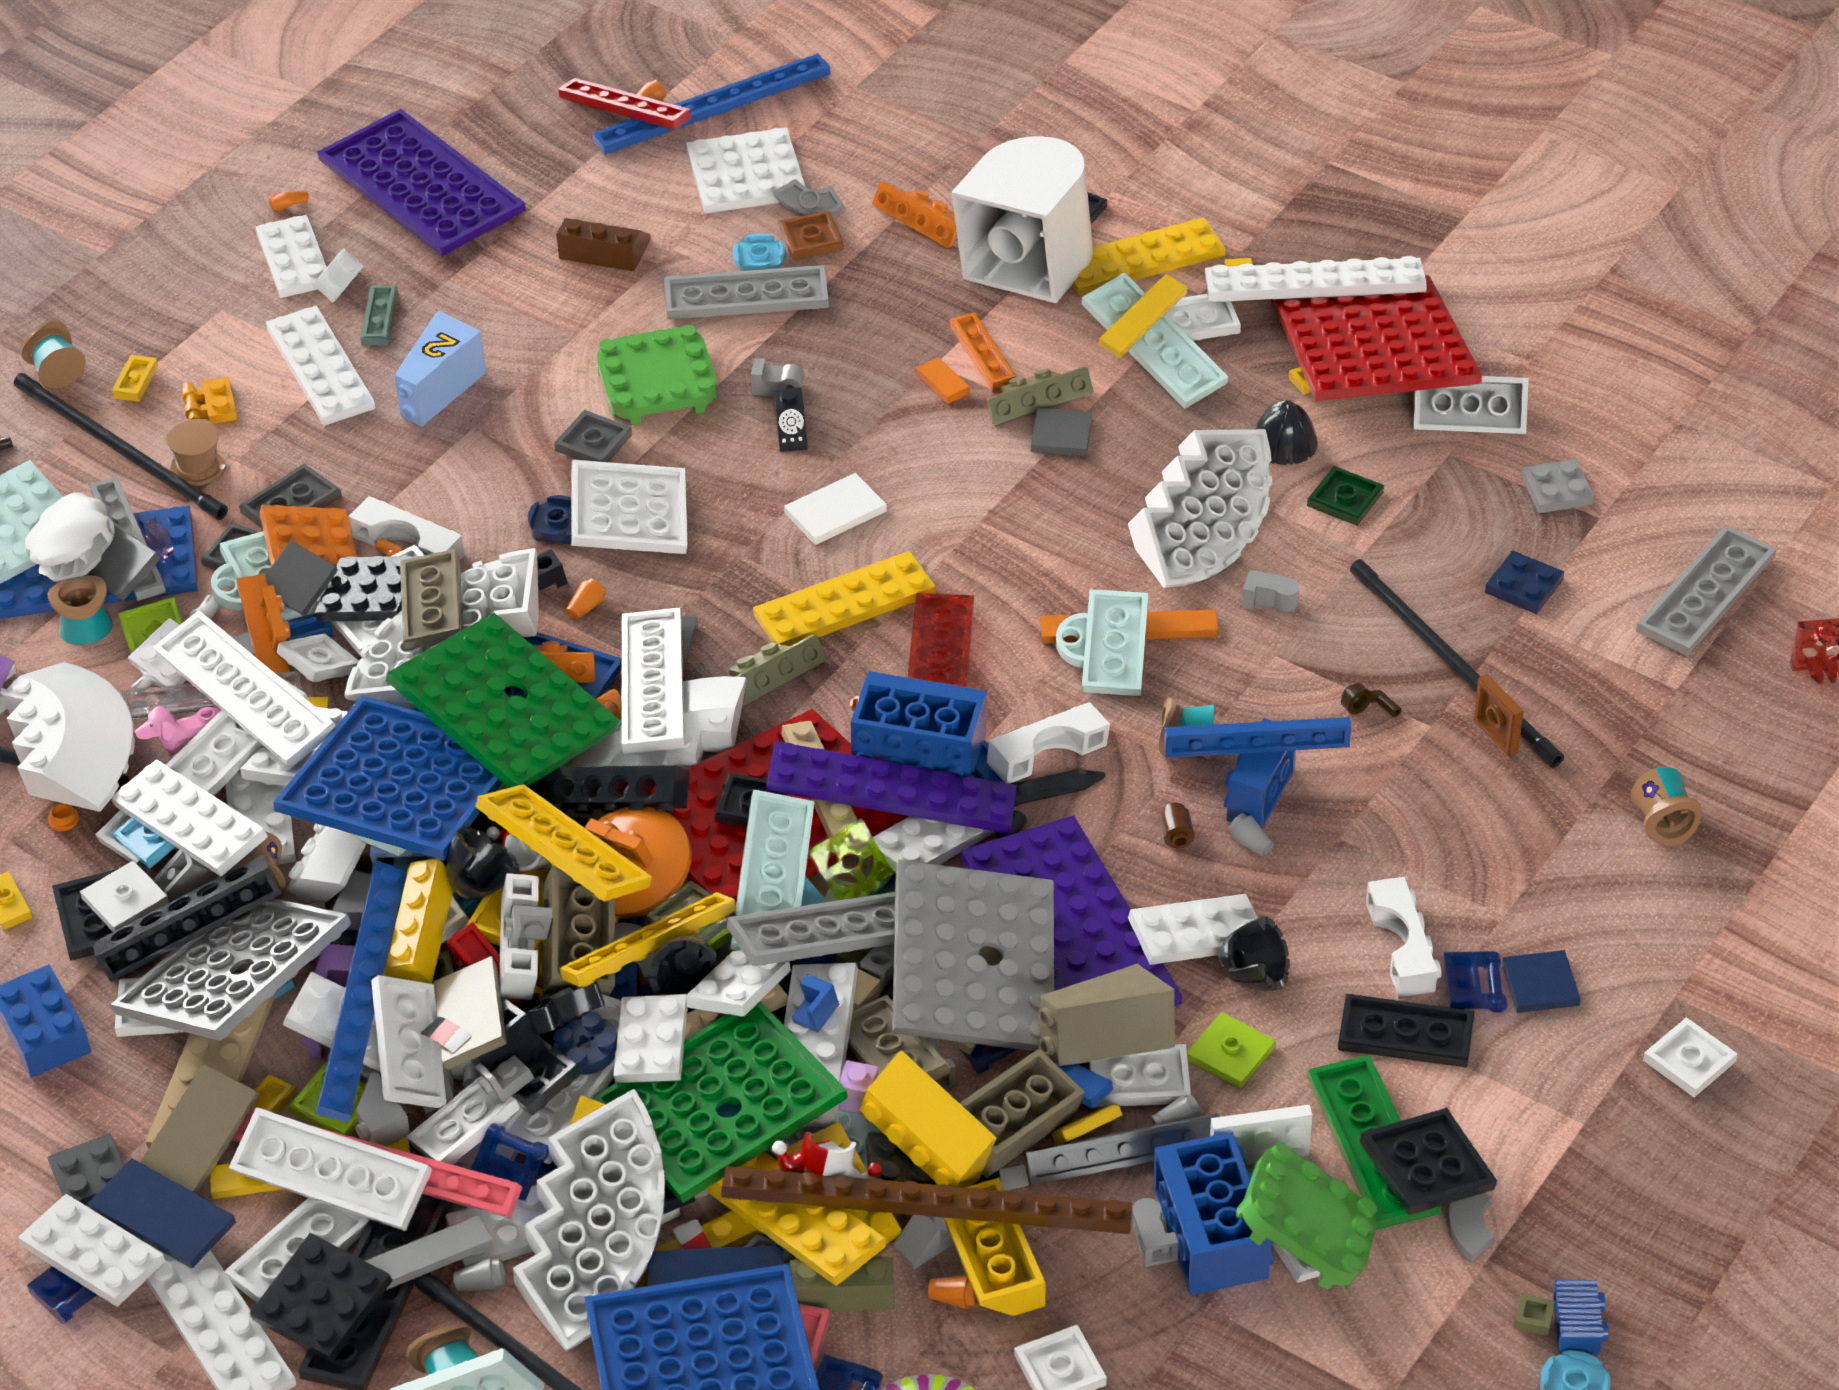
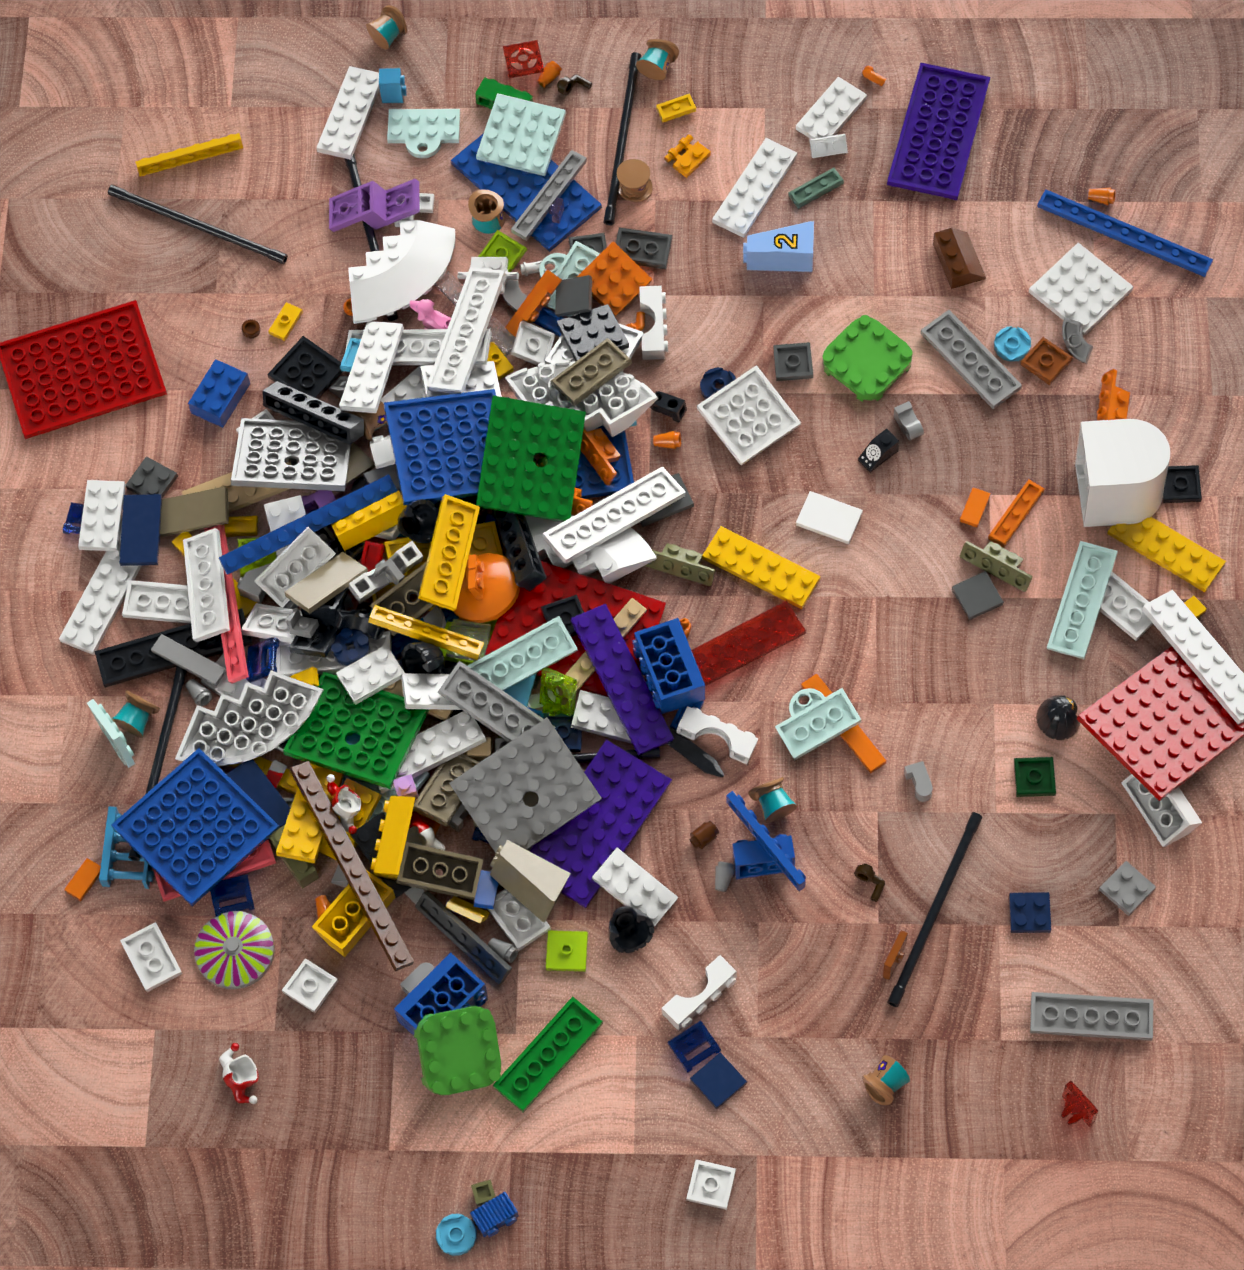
camera: 60 degrees right, 20 degrees up
white piece [25,492,115,582] -> none
white plate [80,861,169,932] -> none
dark grey tile [85,525,161,601] -> none
black plate [249,1233,393,1362] -> none
sticker [420,1016,471,1053] -> none
red plate [558,78,691,130] -> none
blue panel [792,974,840,1033] -> none
yellow tile [1098,274,1188,358] -> none
white brick [1128,429,1272,588] -> none
white plate [1210,1105,1313,1165] -> none
black tile [1338,993,1475,1068] -> none
black plate [1359,1108,1498,1216] -> none
light grey tile [1448,1193,1495,1263] -> none

